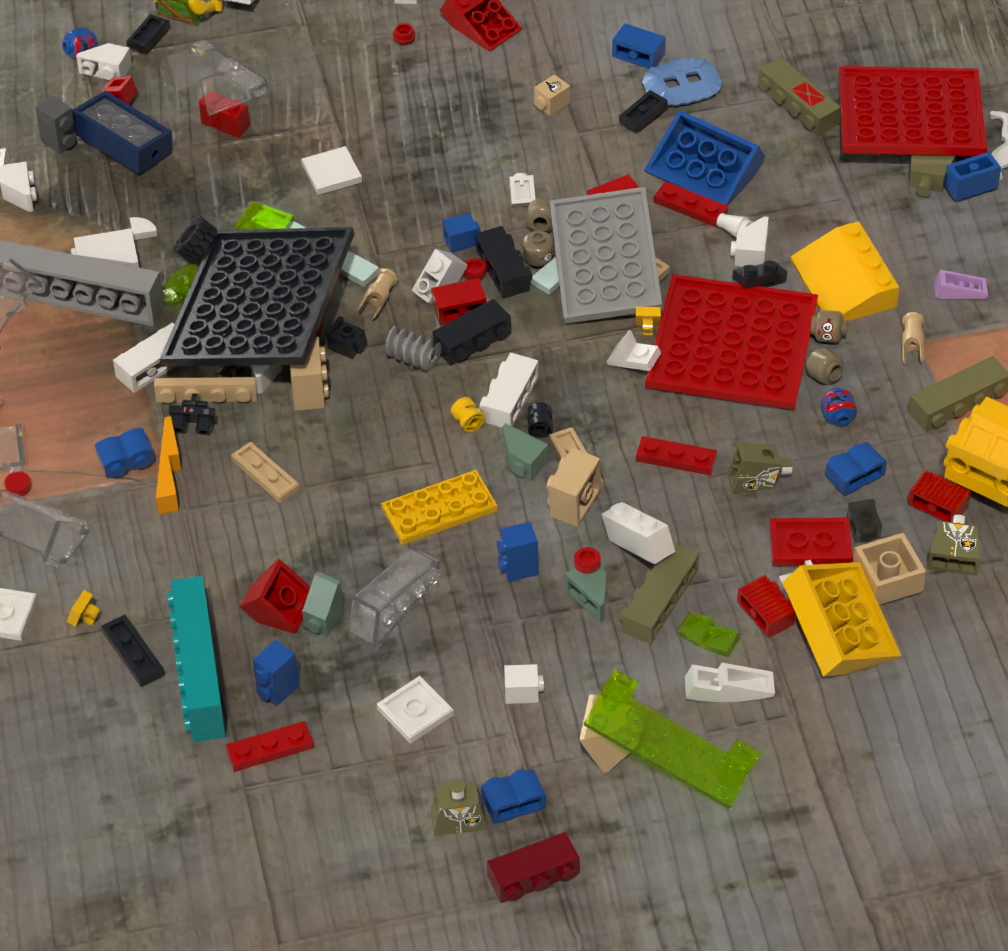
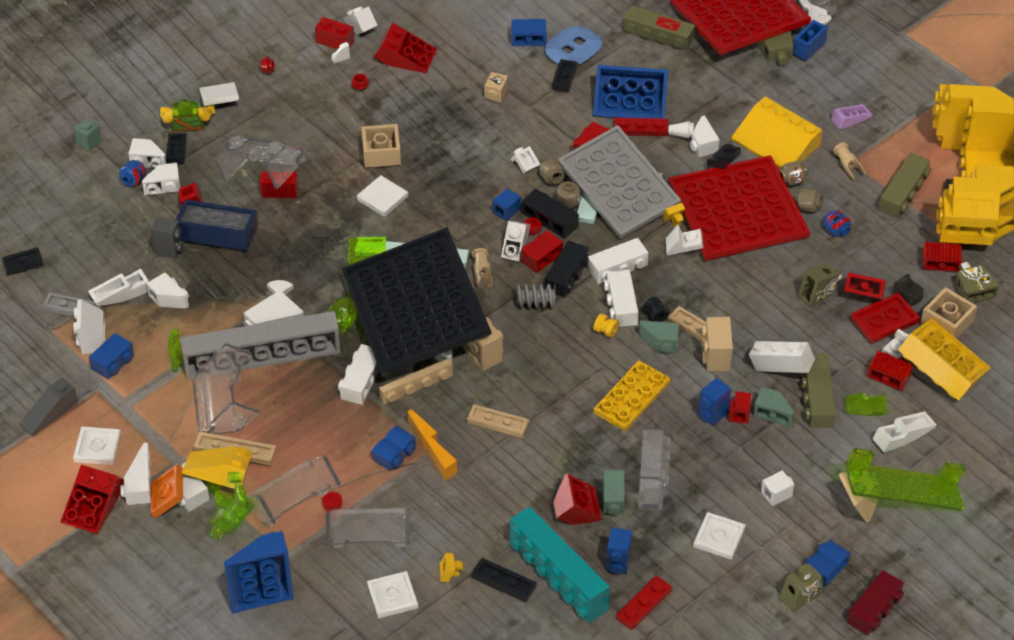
camera: 30 degrees left, 0 degrees up
black hips [169,393,218,435] -> none
black tyre [174,216,217,263] -> none
black brick [326,316,367,359] -> none
red tile [574,547,601,574] -> none
red plate [636,436,717,476] -> none
blue brick [825,442,887,495] -> none
none -> white slope [128,138,166,168]
none -> tan brick [362,124,401,168]
none -> white brick [588,238,648,284]
none -> red brick [729,391,751,424]
none -> red brick [844,272,887,300]

